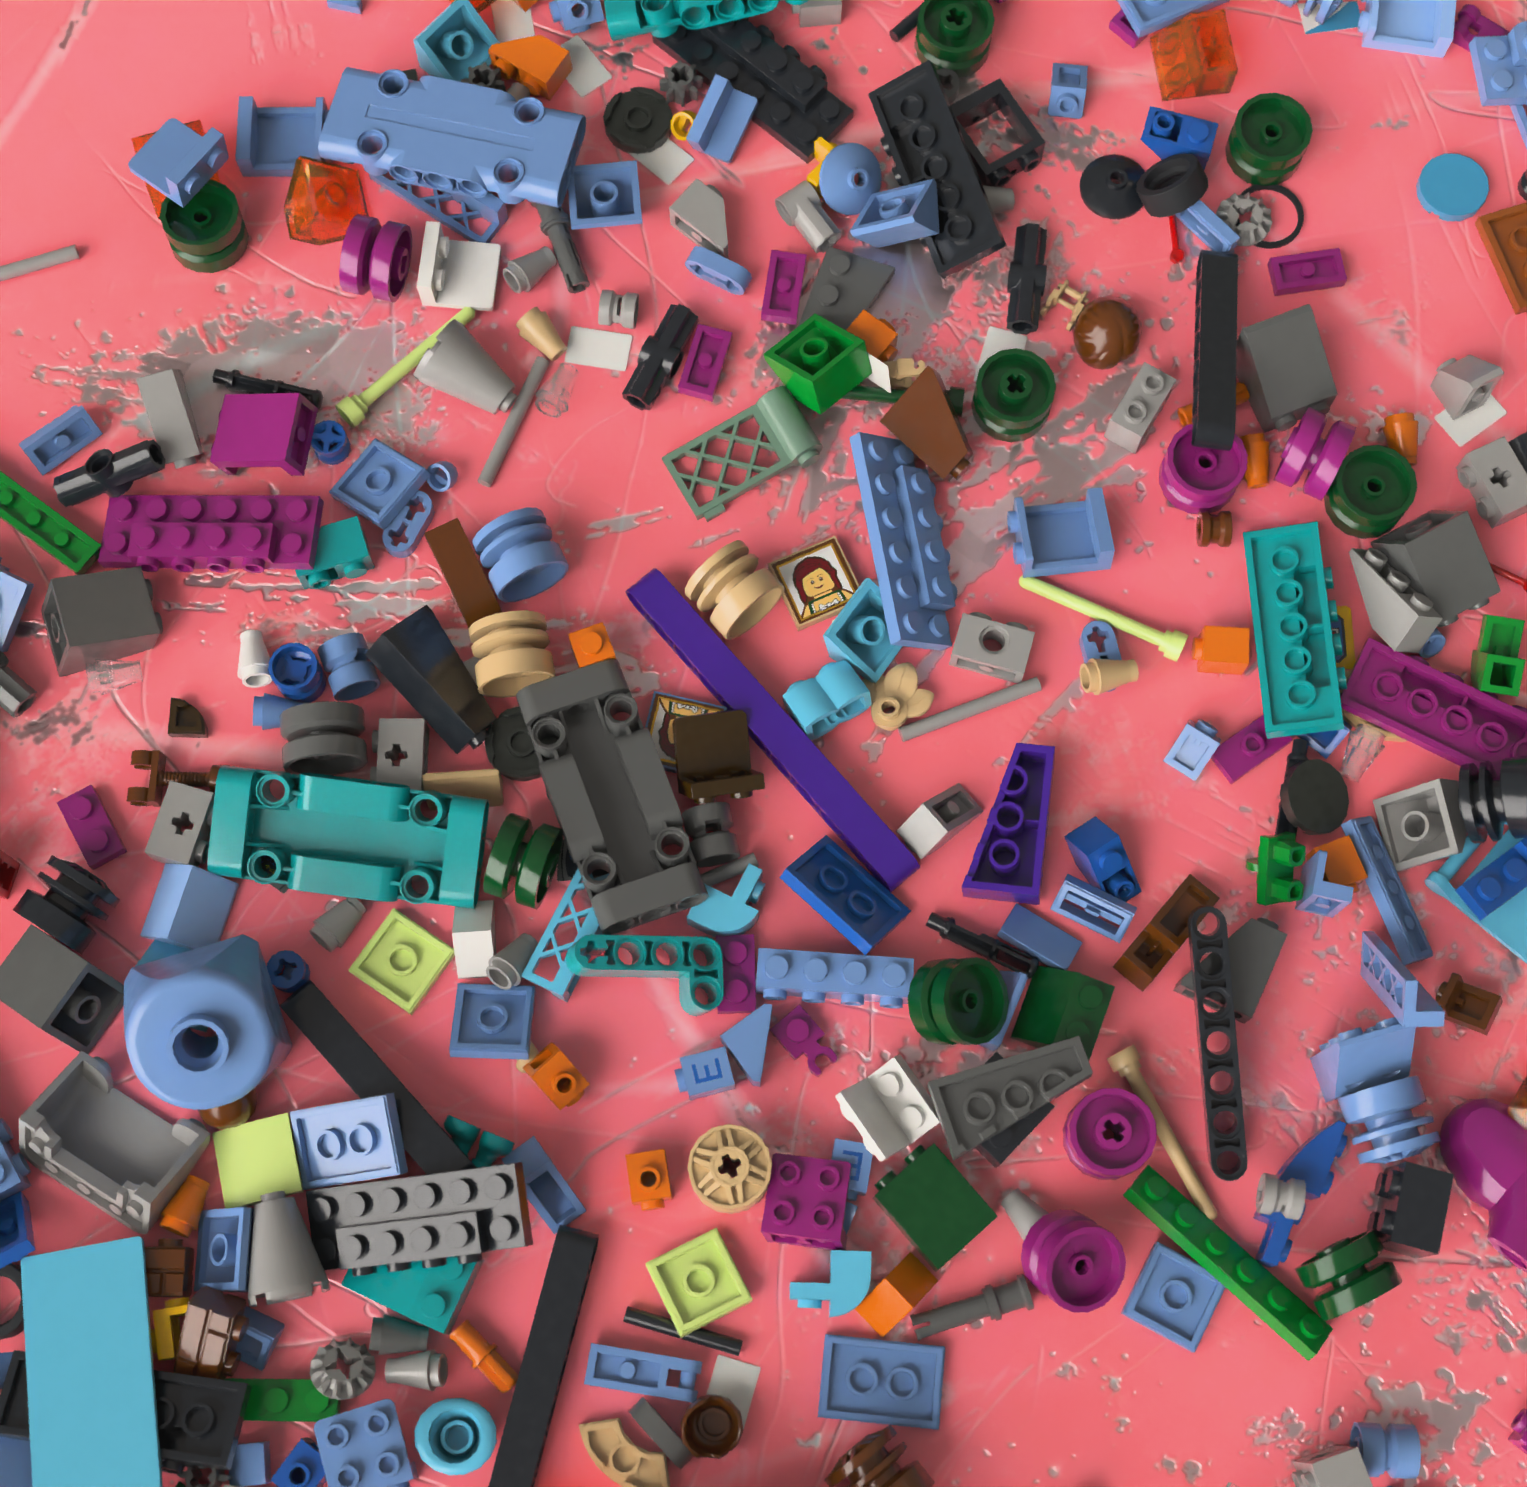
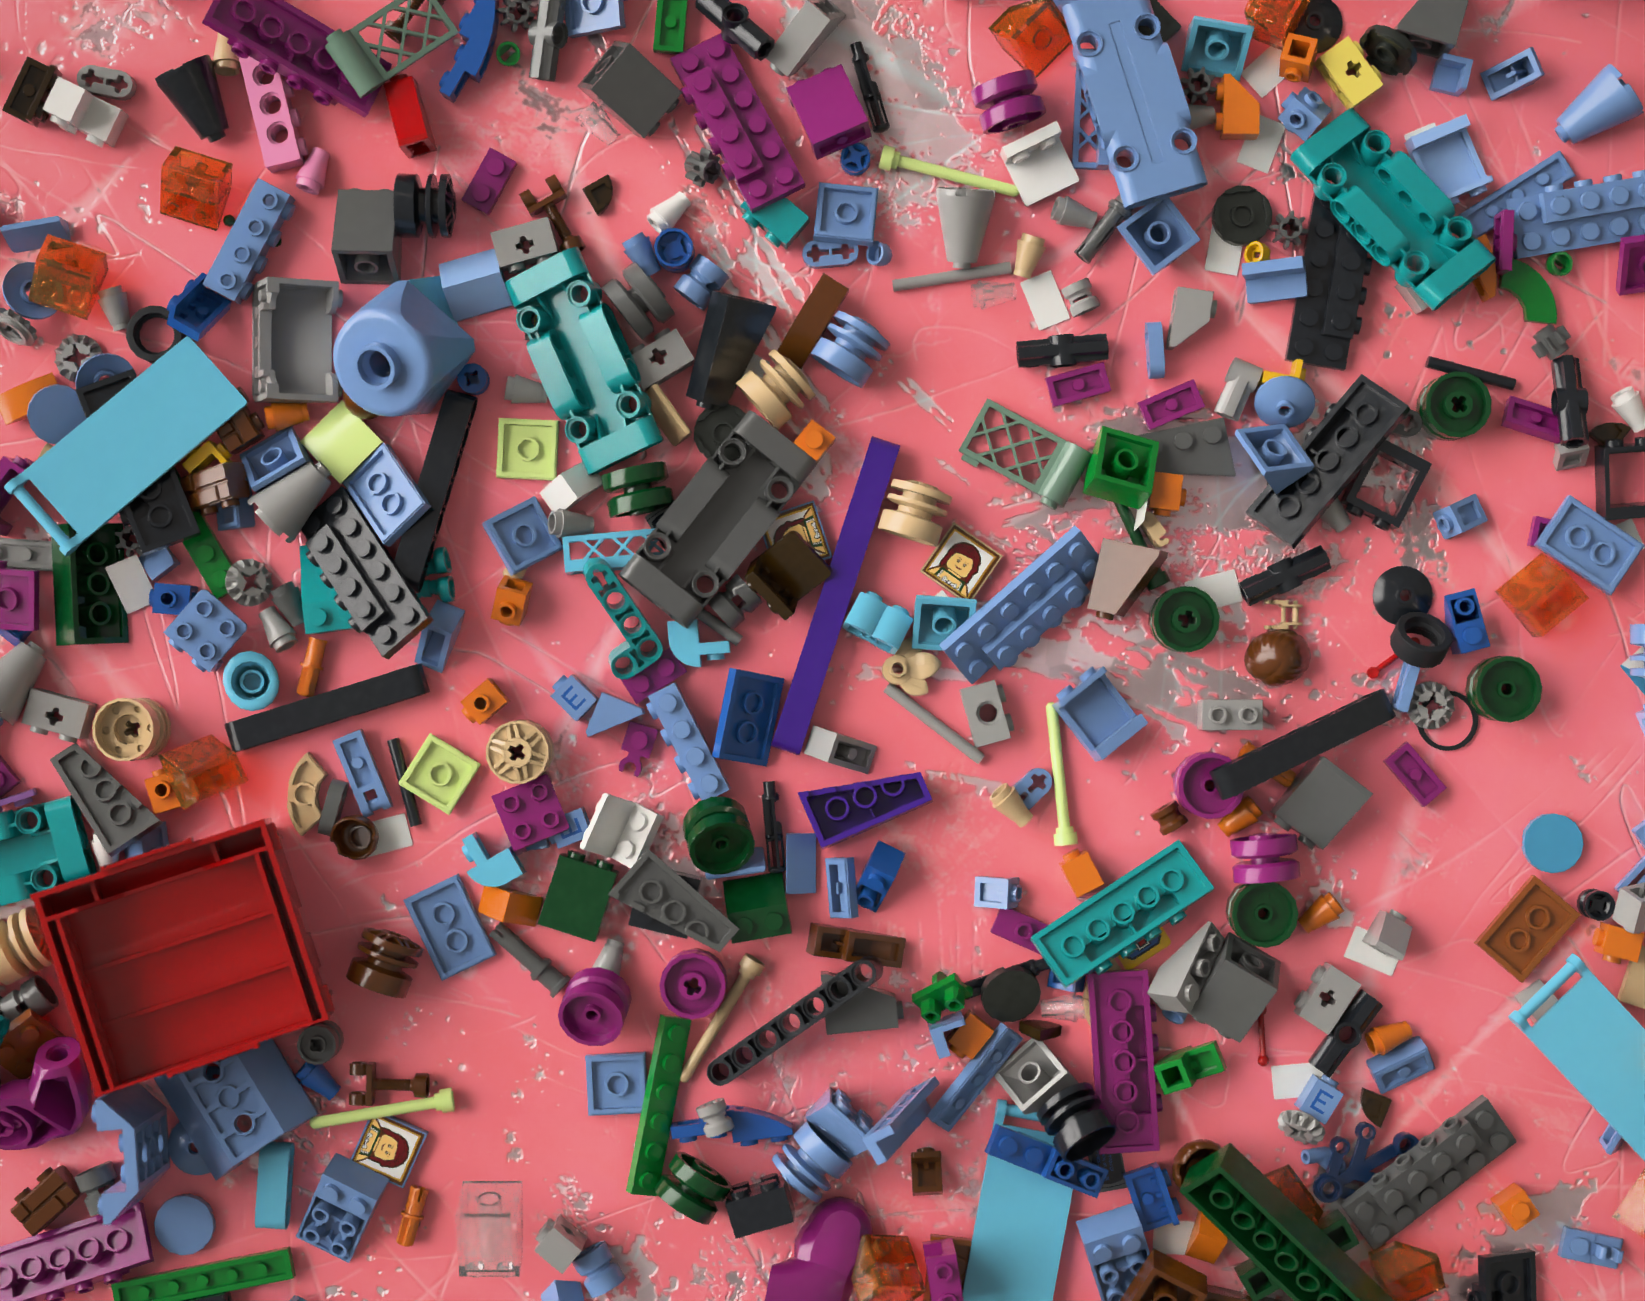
camera: 60 degrees right, 15 degrees up
none -> dark grey gear [684,147,721,188]
none -> dark brown tile [1019,1020,1062,1041]

